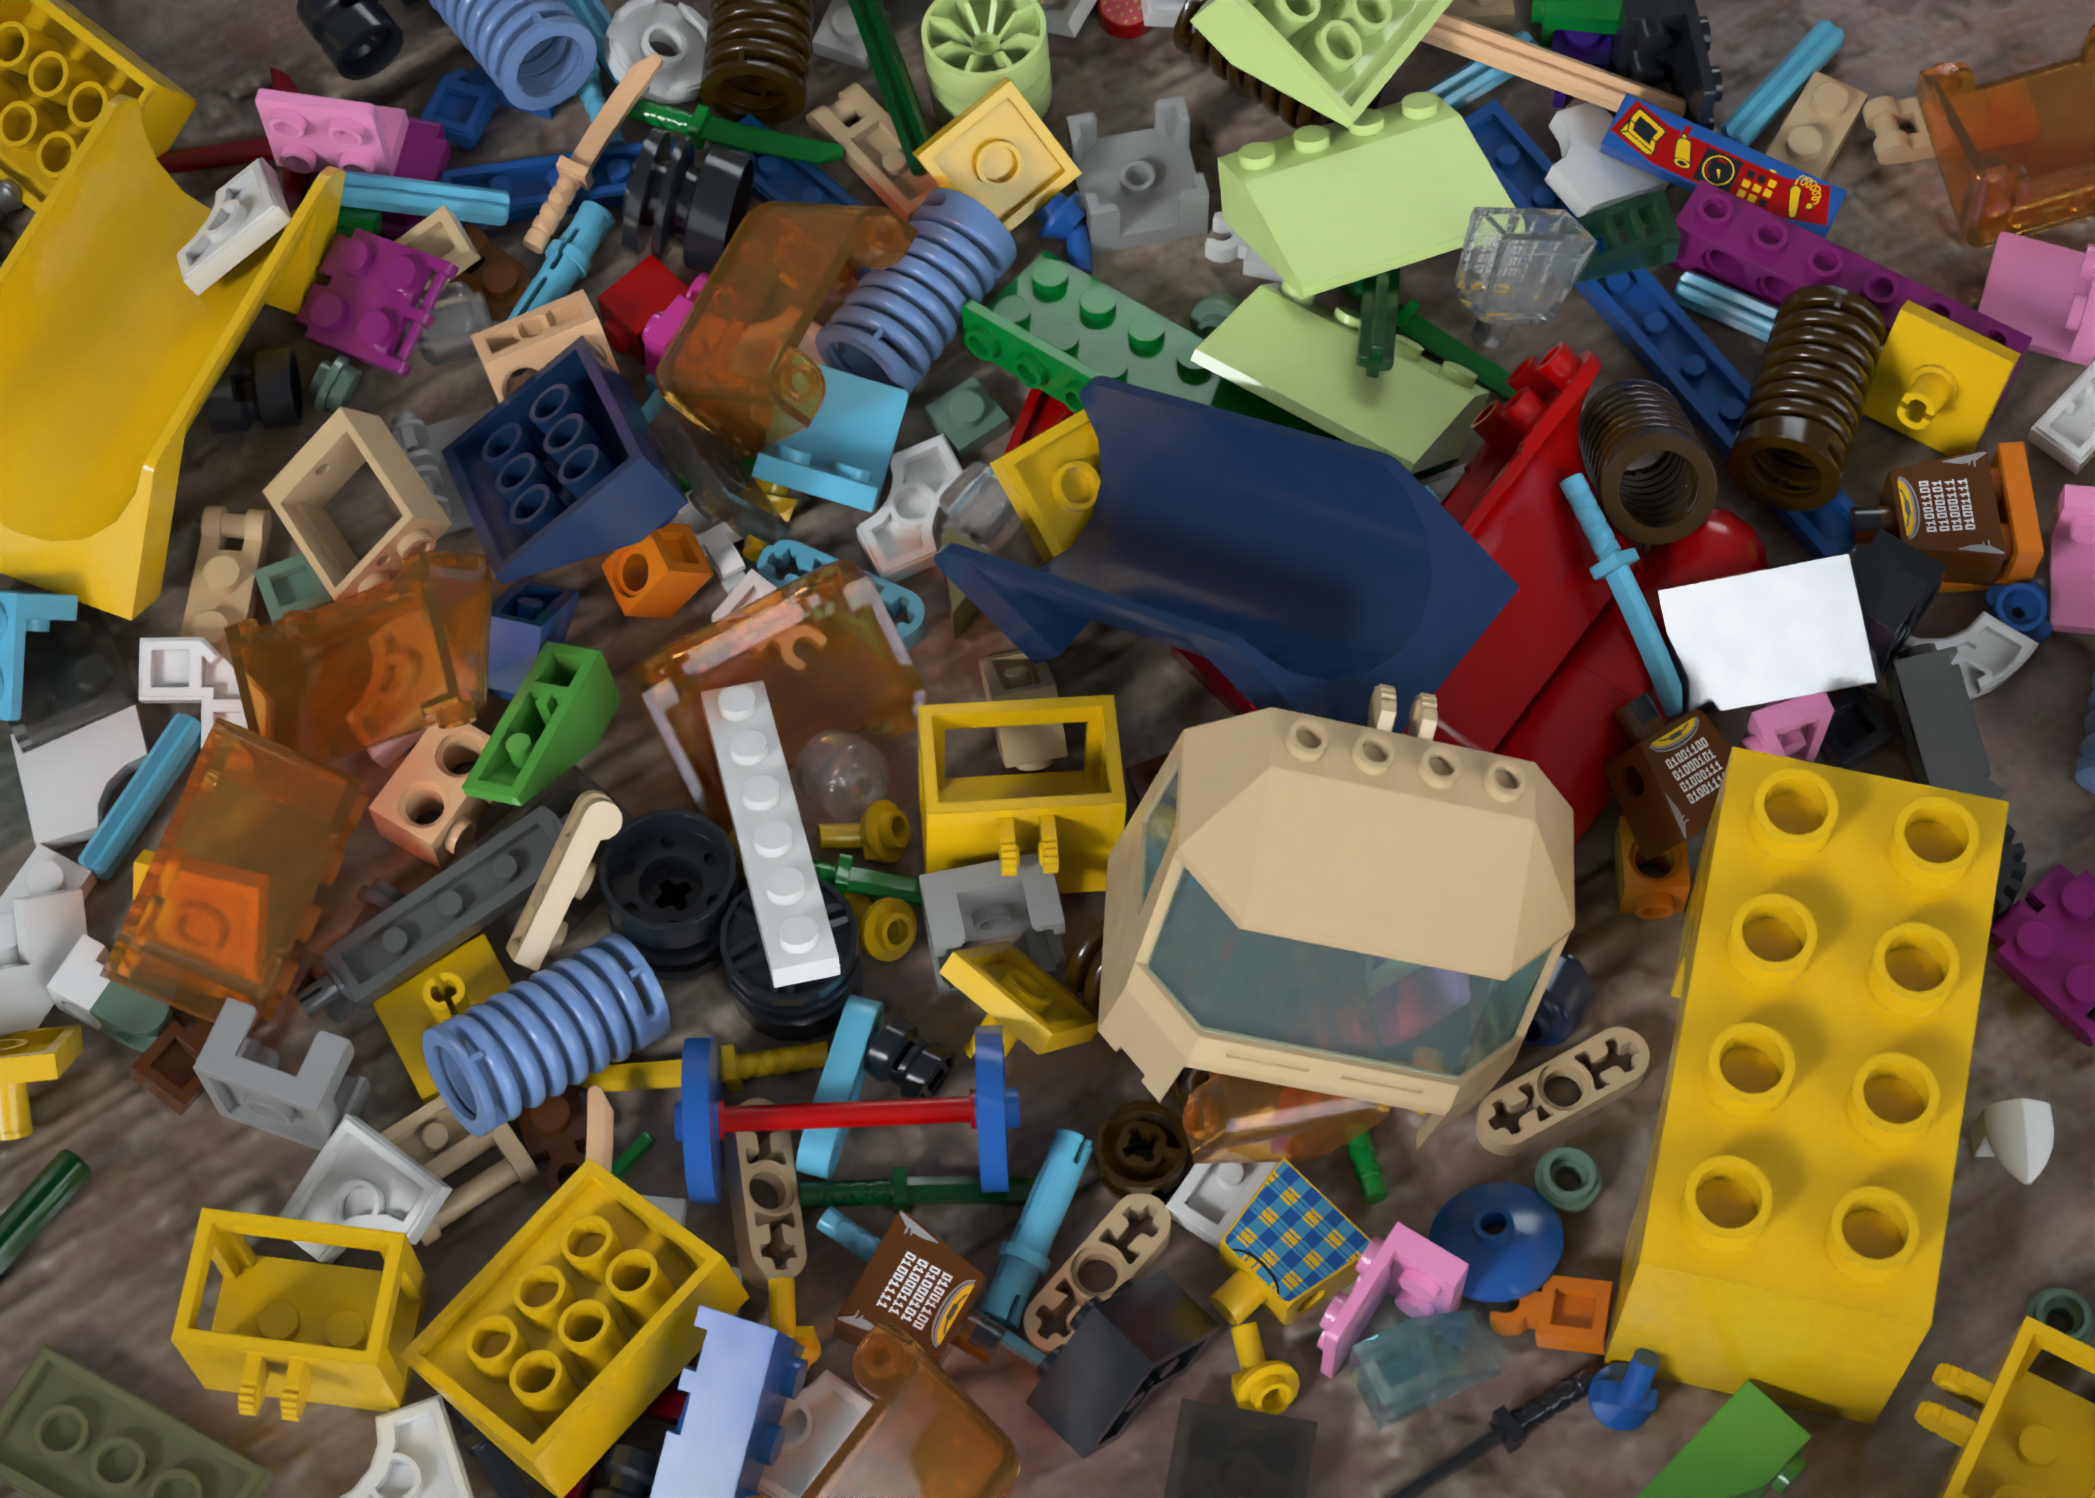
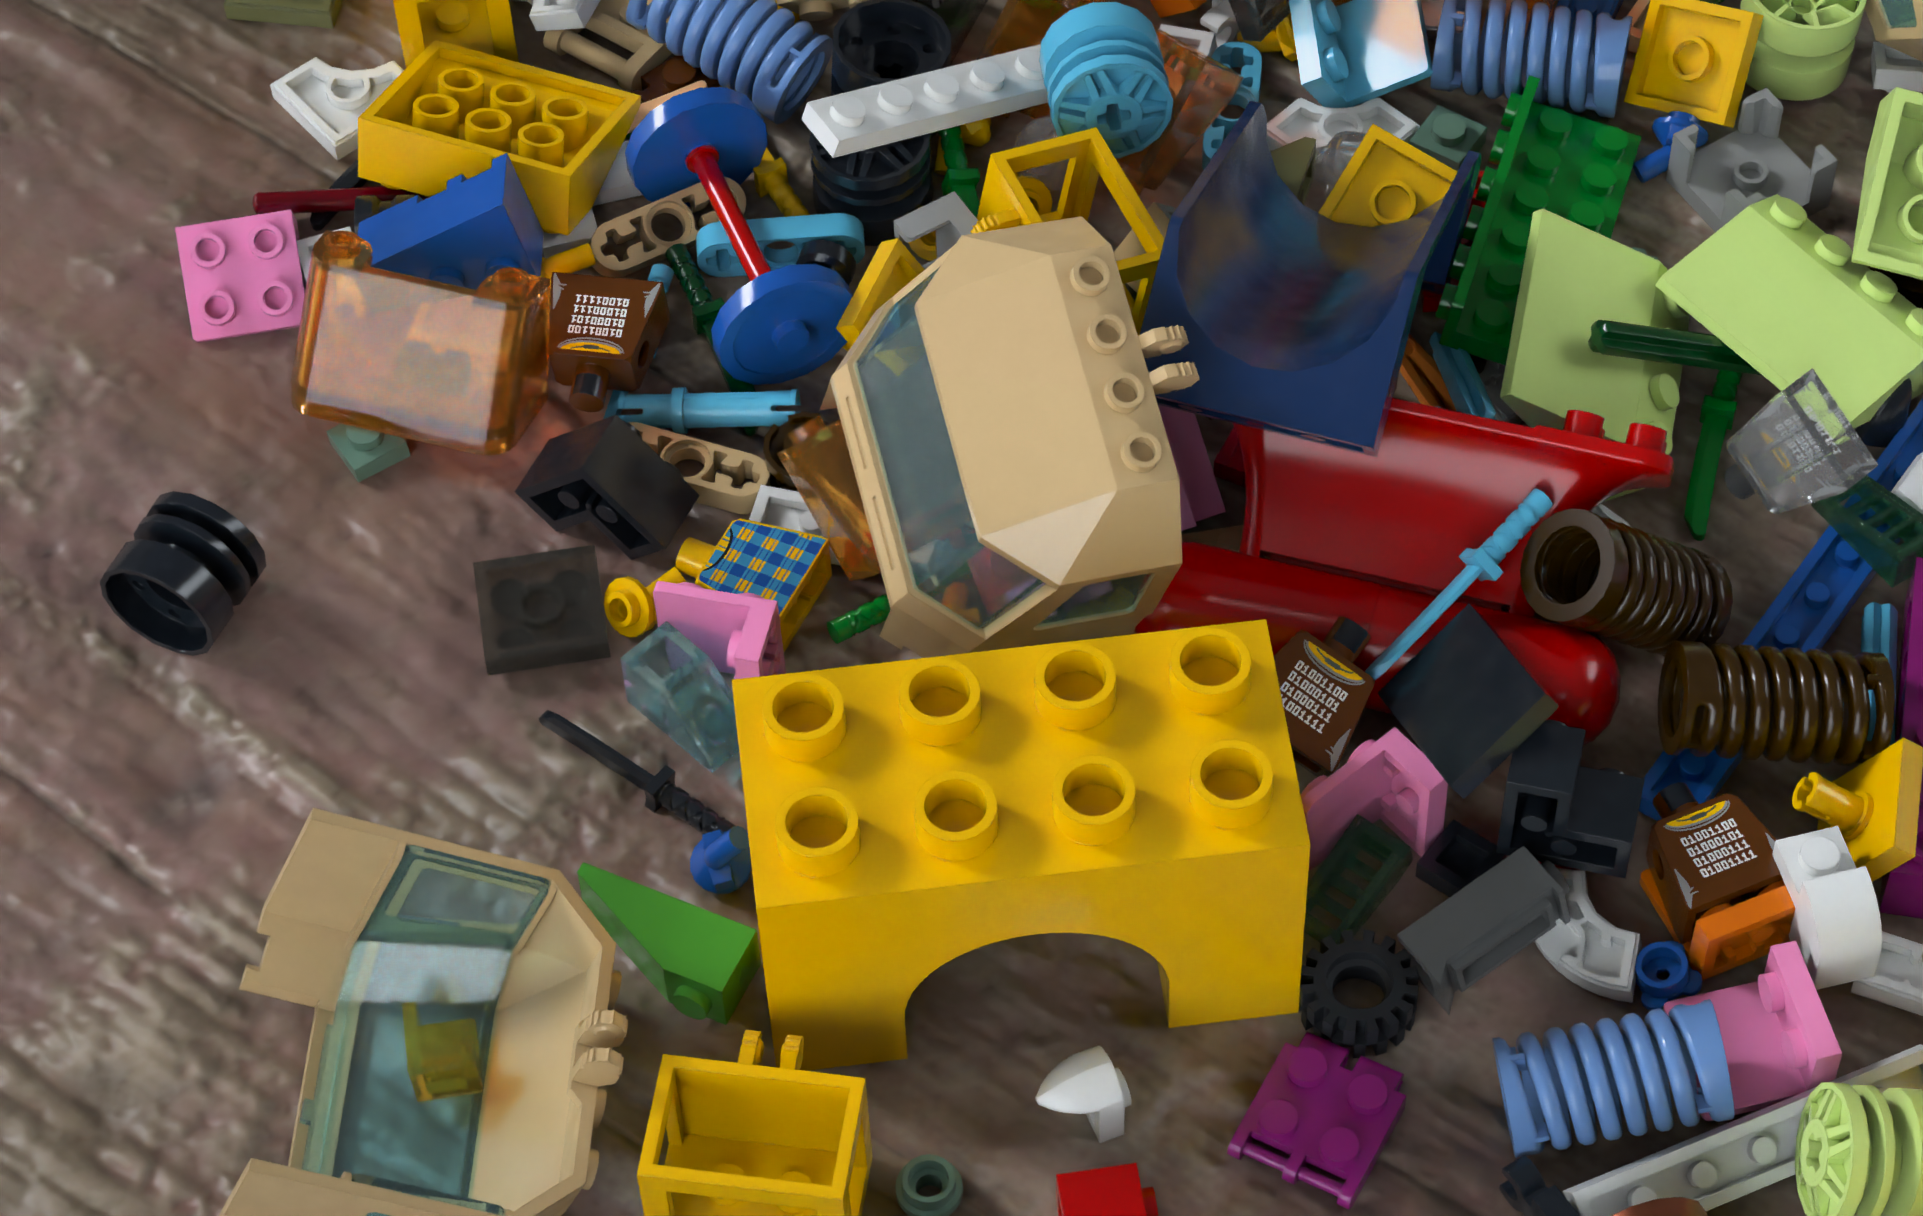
camera: 70 degrees right, 10 degrees down
none -> medium azure wheel [1039,2,1173,158]
none -> white brick [1772,826,1882,990]

